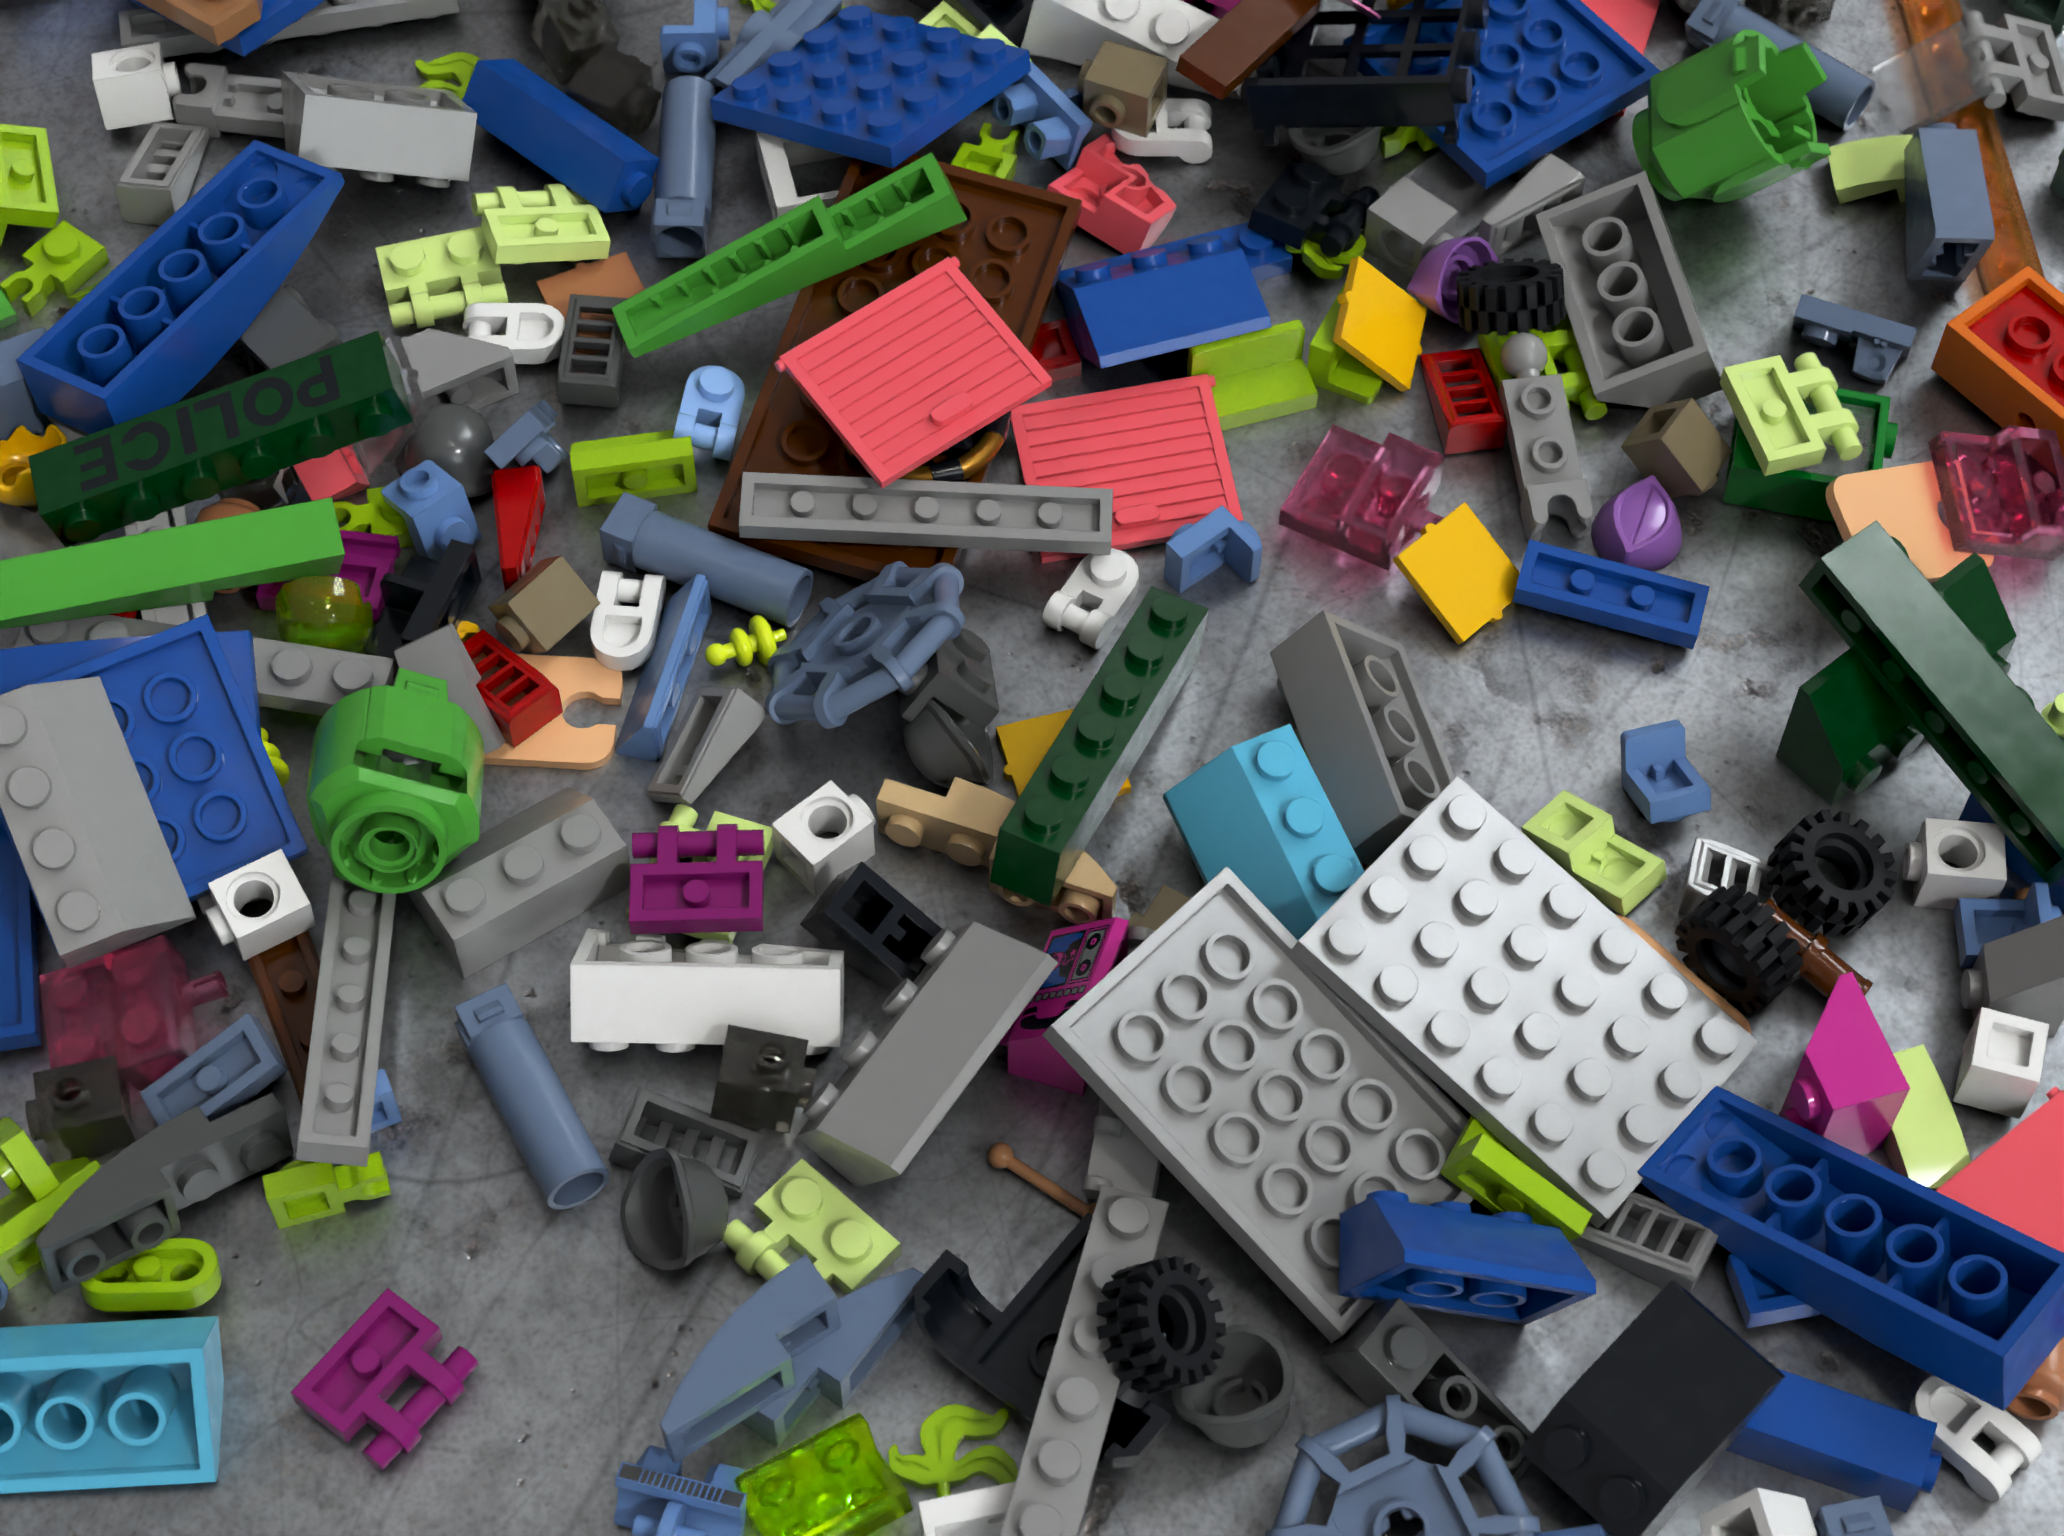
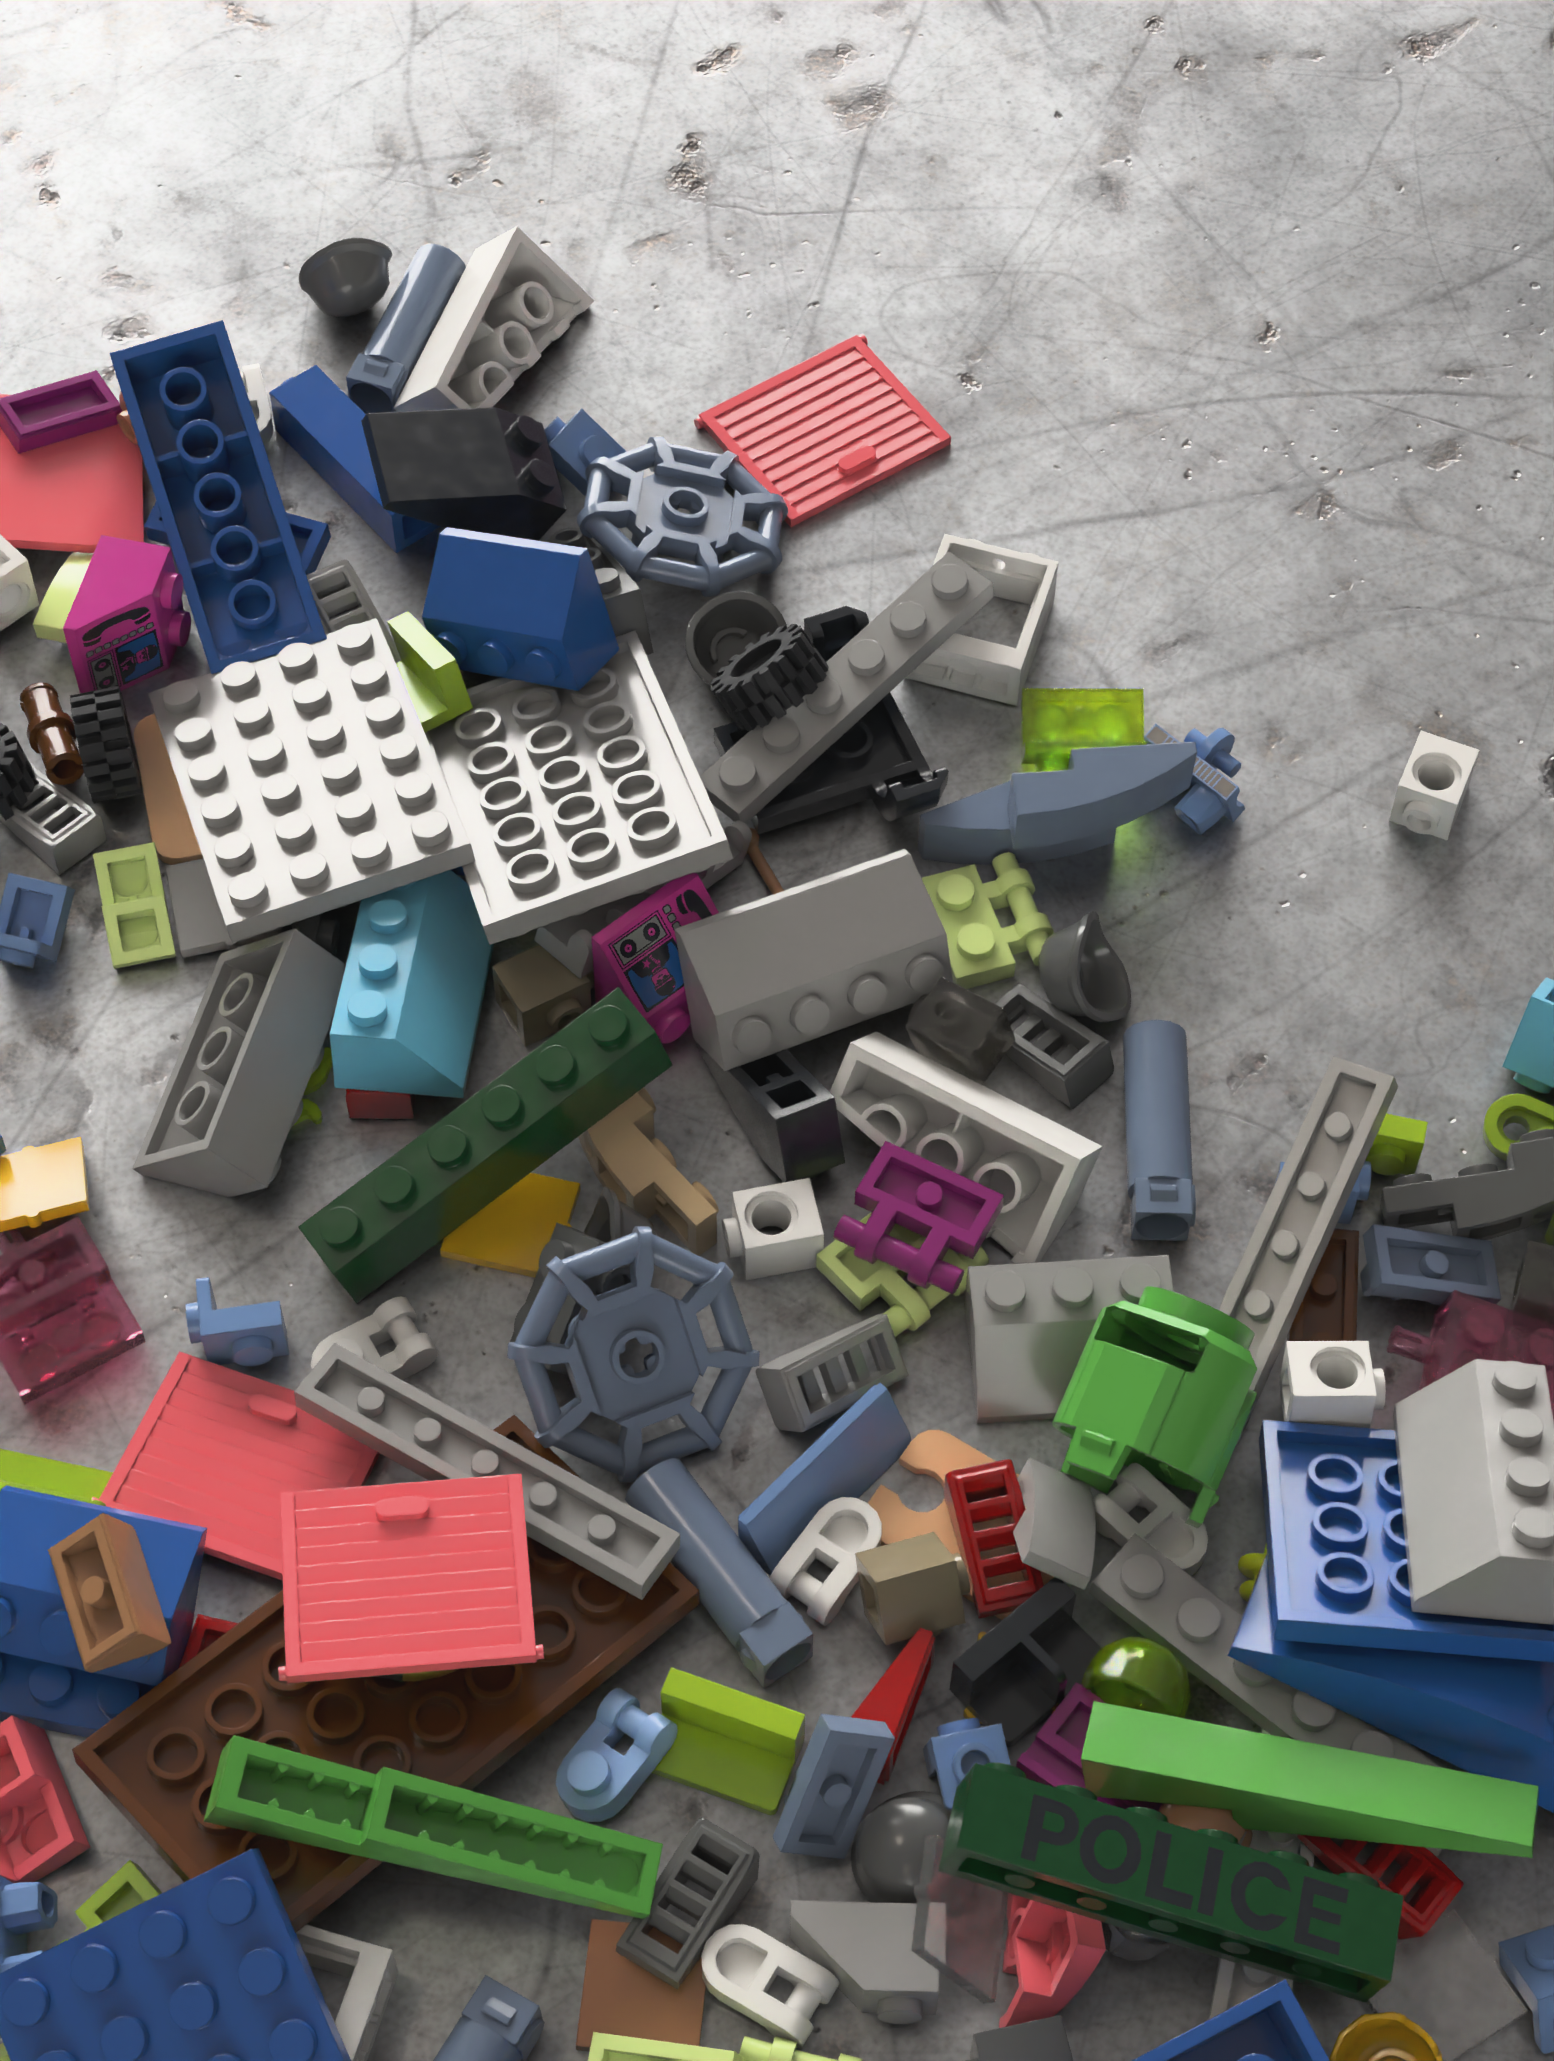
camera: 150 degrees left, 0 degrees up
magenta plate [291,1288,479,1471] -> none
neon yellow hair [705,615,787,667] -> none
lime piece [888,1404,1019,1498] -> none
none -> medium nougat slope [48,1513,171,1673]

